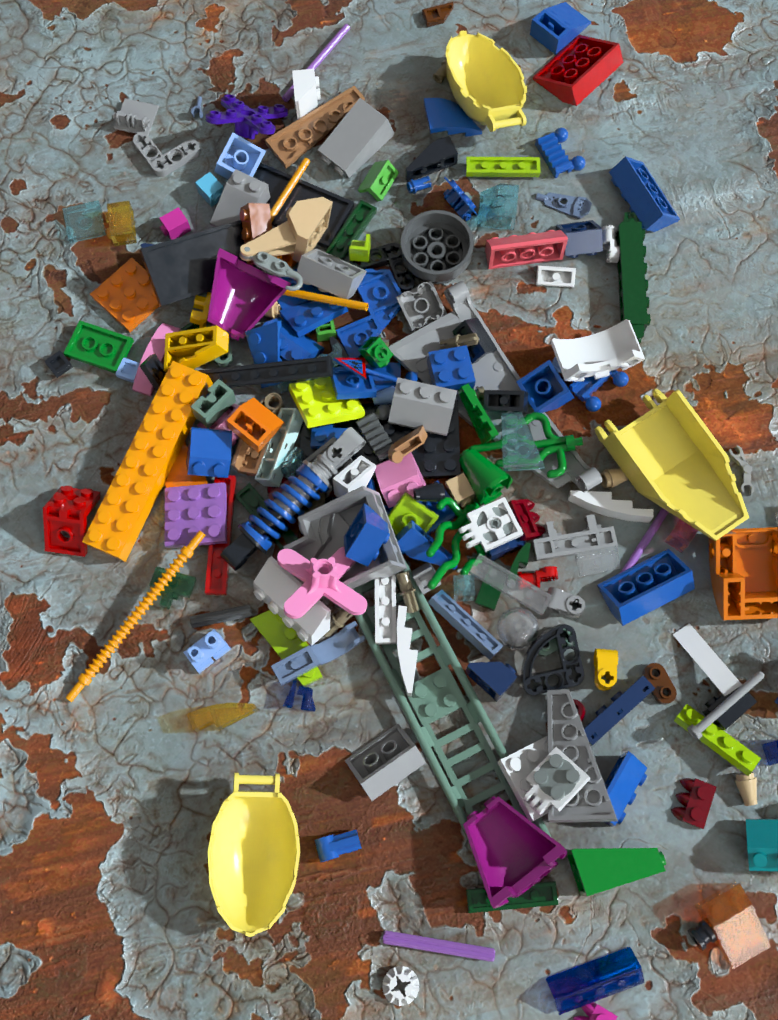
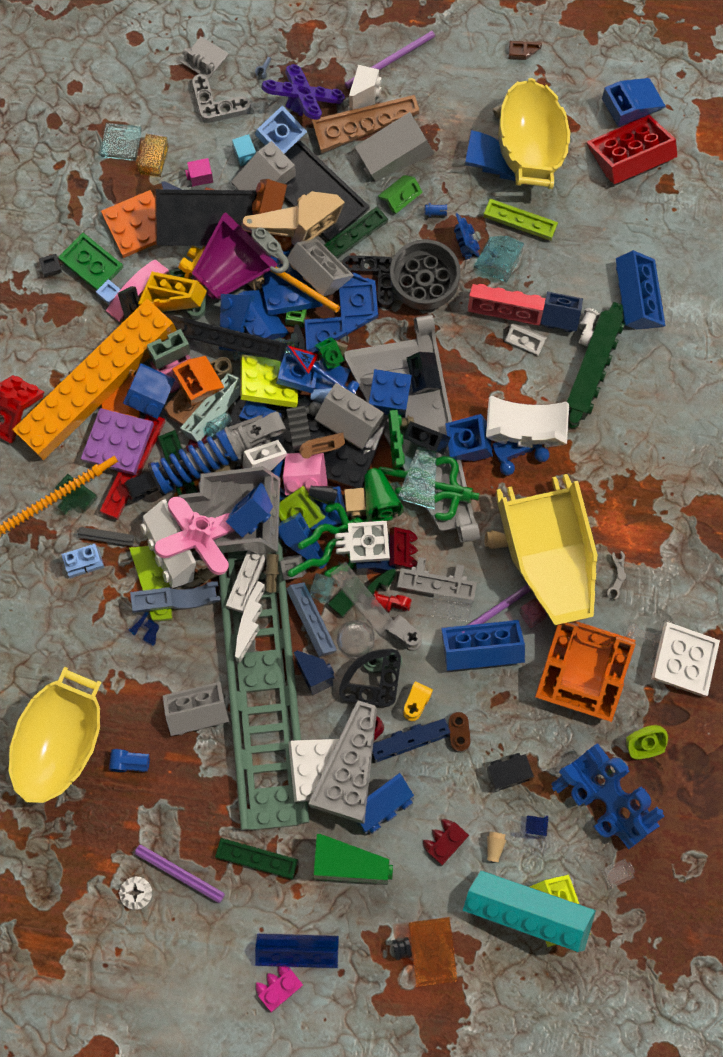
camera: 20 degrees right, 0 degrees up
clear yellow slope [186,703,259,732] -> none
light orange piece [270,158,310,222] -> none
lime panel [349,234,371,262] -> none
light grey slope [396,281,447,331] -> none
black slope [405,136,458,182] -> none
dark tan axle [440,333,479,350] -> none
magenta cone [463,796,567,908] -> none
piece [523,747,590,815] -> none
blue gear [535,128,586,178] -> none
sand blue piece [535,192,592,219] -> none
white slope [568,490,654,523] -> none
white sticker [672,623,742,696] -> none
lime plate [674,704,761,776] -> none
light grey bar [687,671,764,740] -> none

